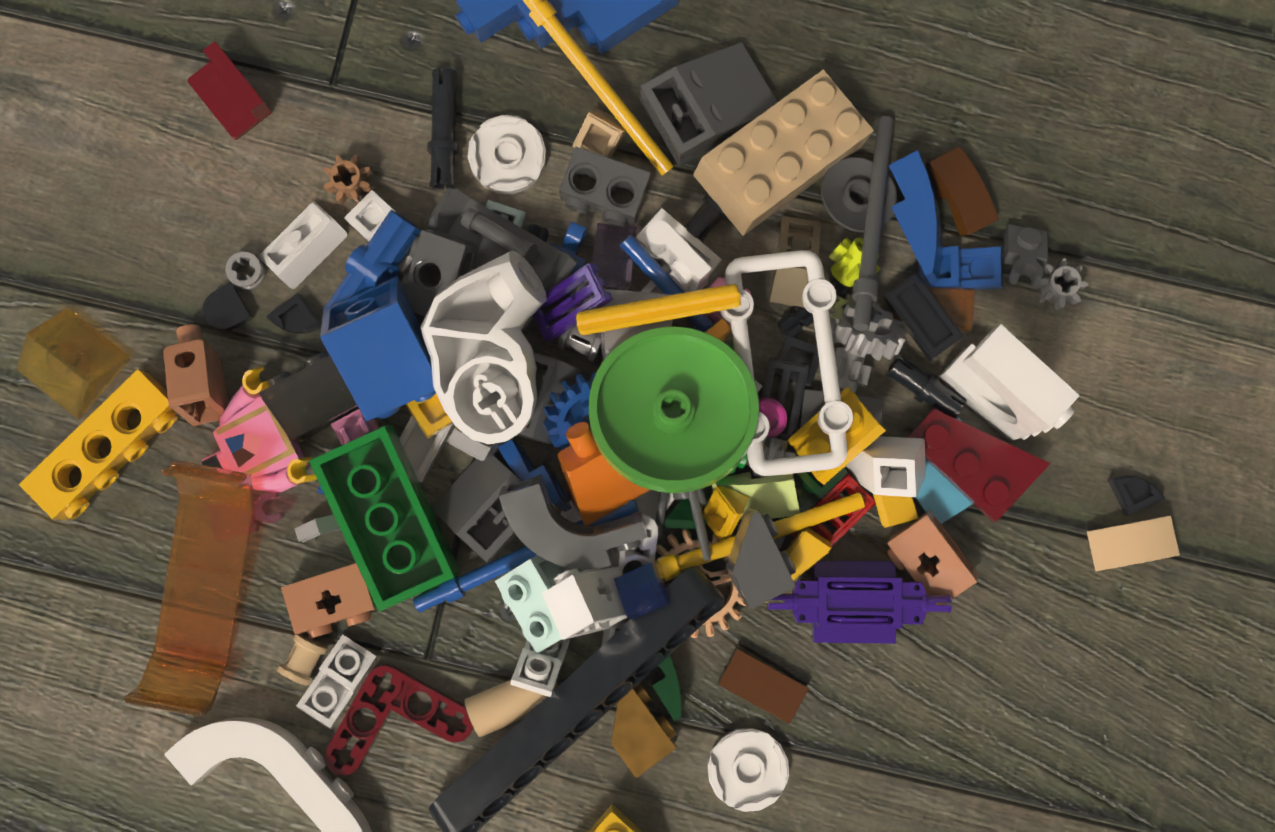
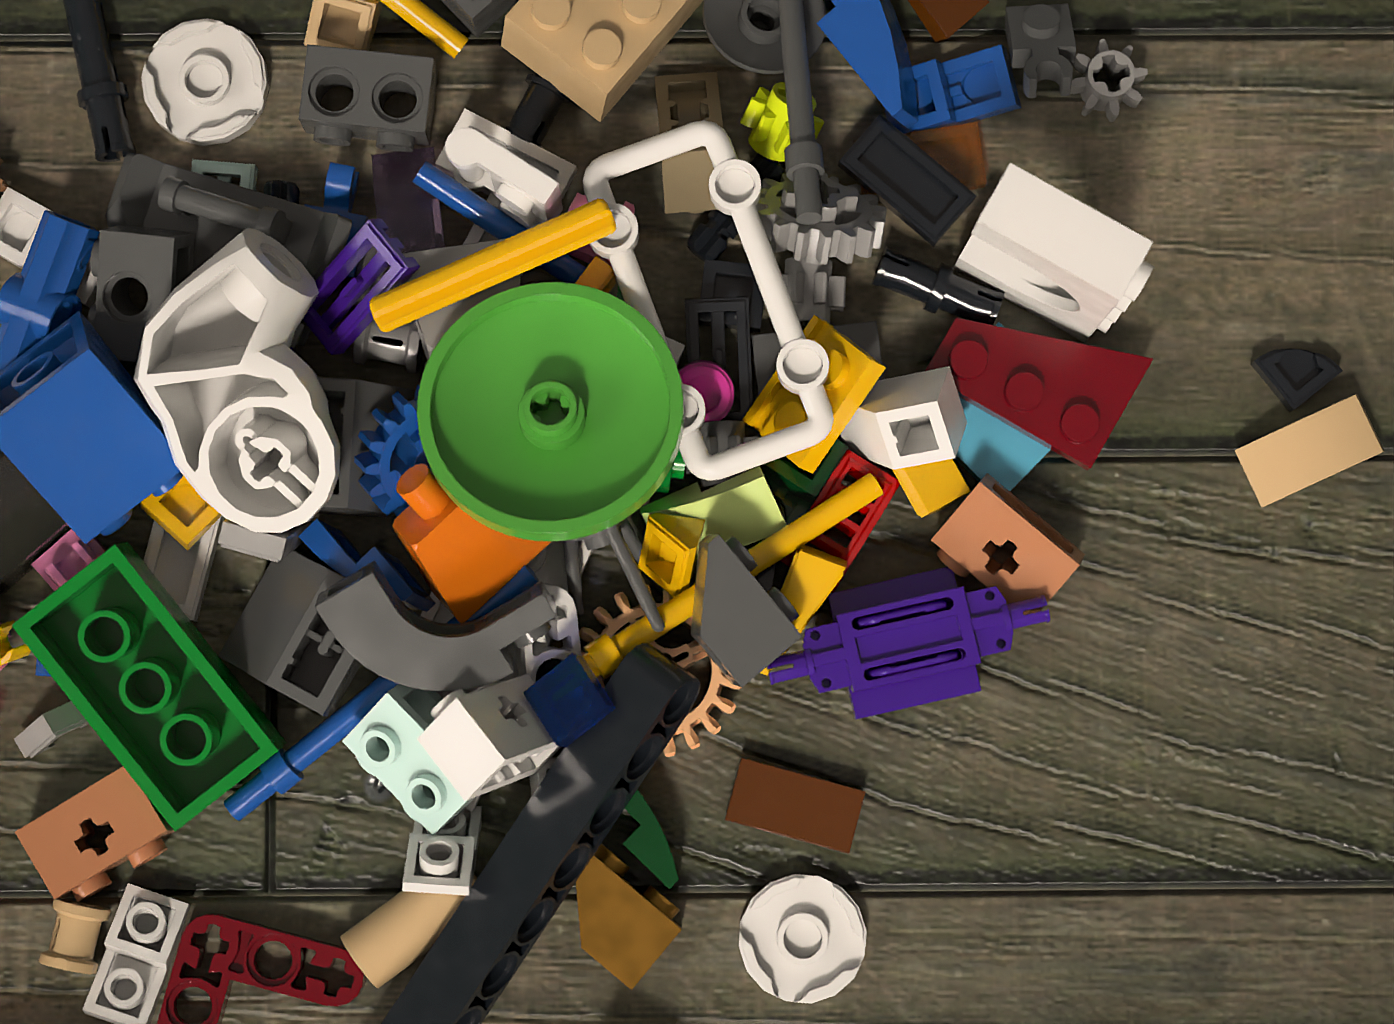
camera: 15 degrees left, 0 degrees up
dark green slope [663,499,706,529] -> none

